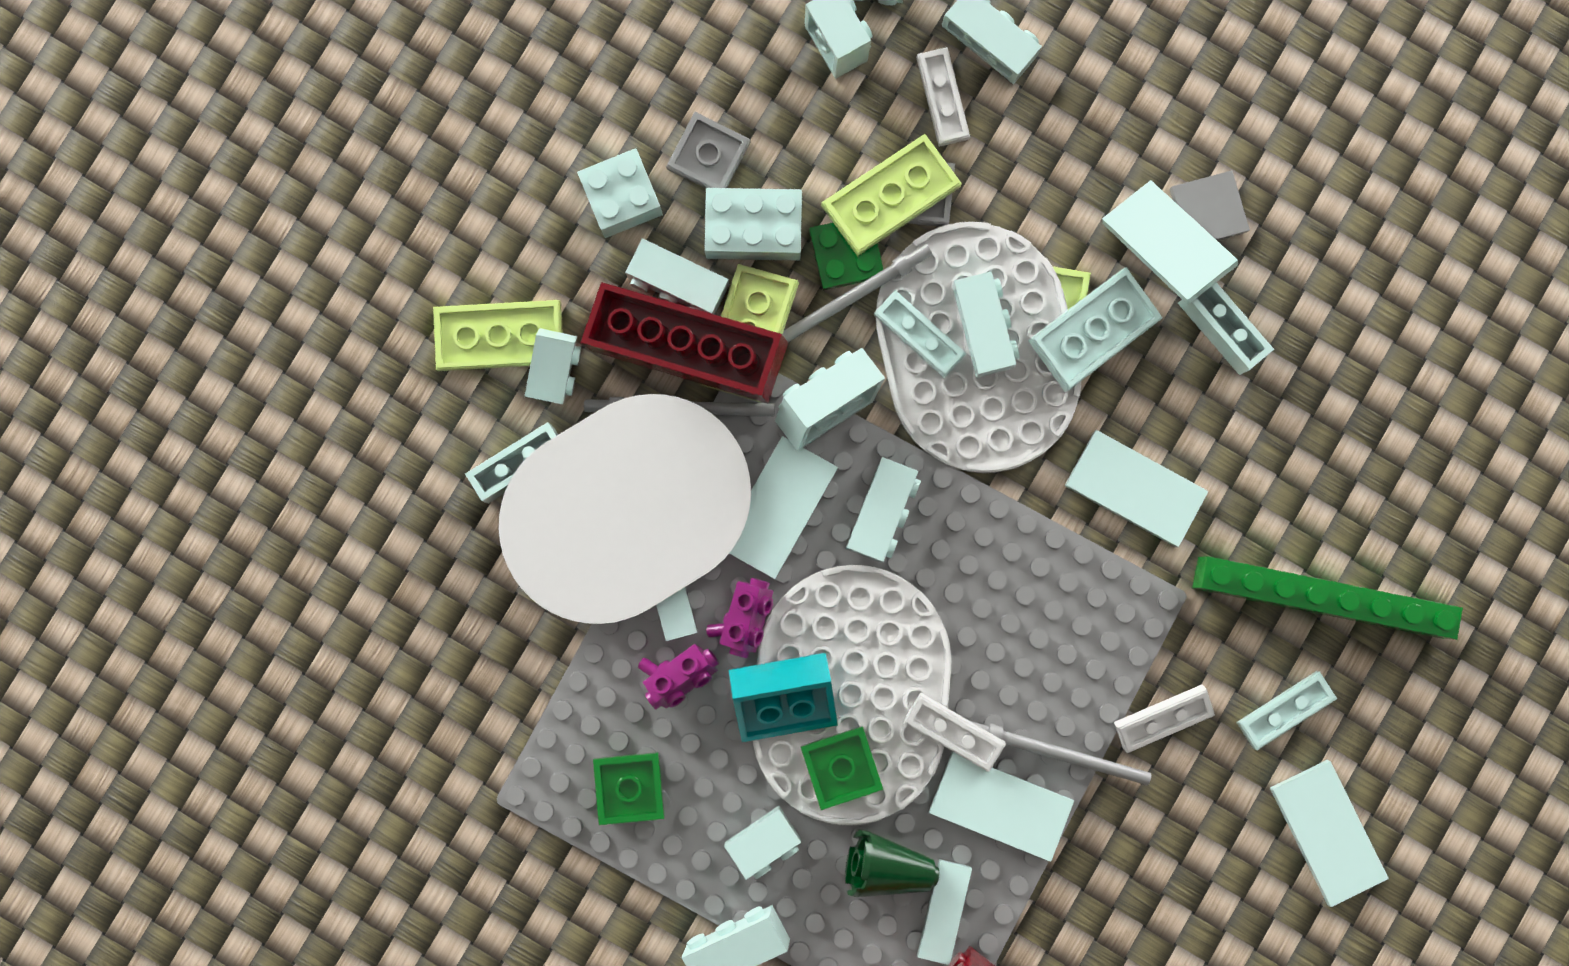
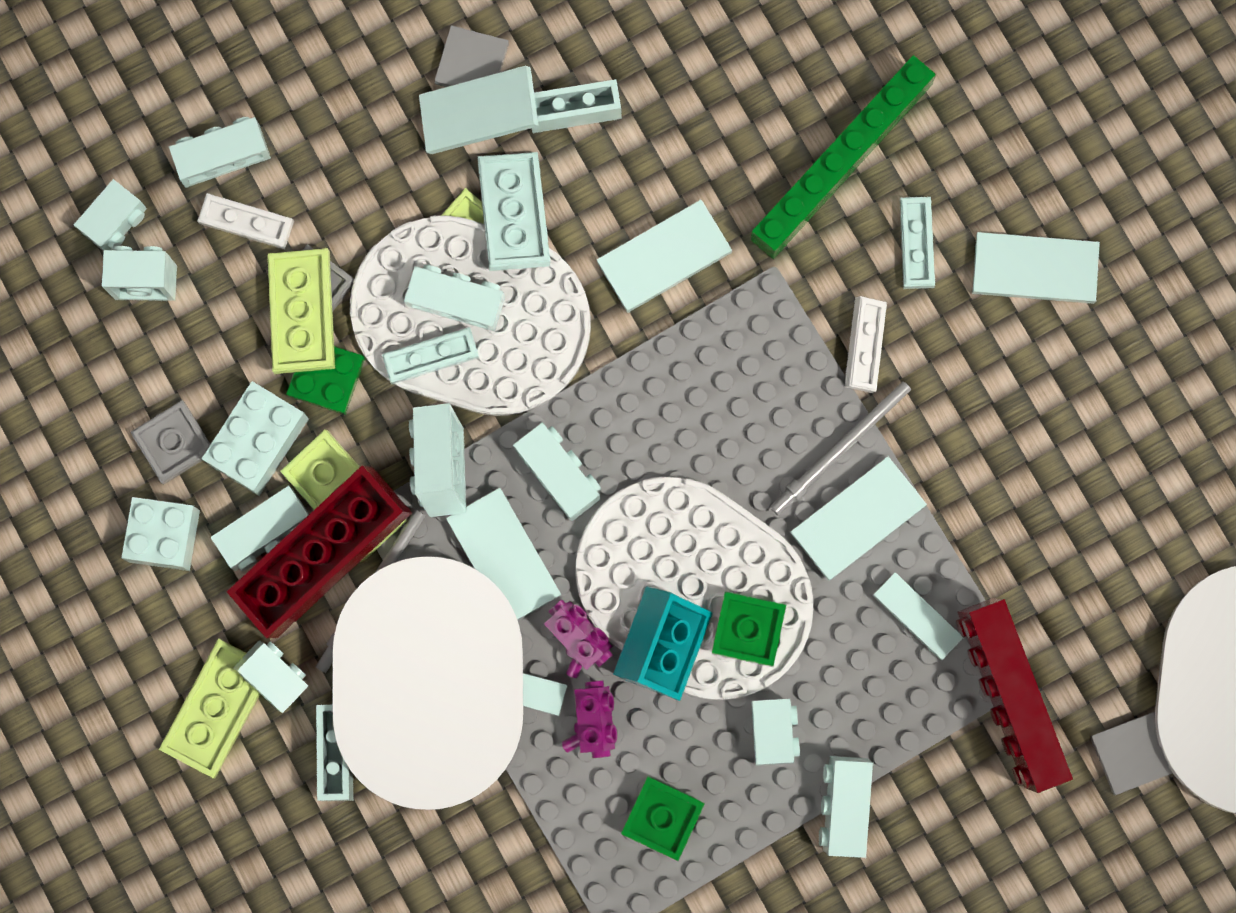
camera: 50 degrees left, 5 degrees down
light grey bar [782,244,933,342] -> none
dark green cone [845,830,939,897] -> none
white tile [904,693,1006,772] -> none

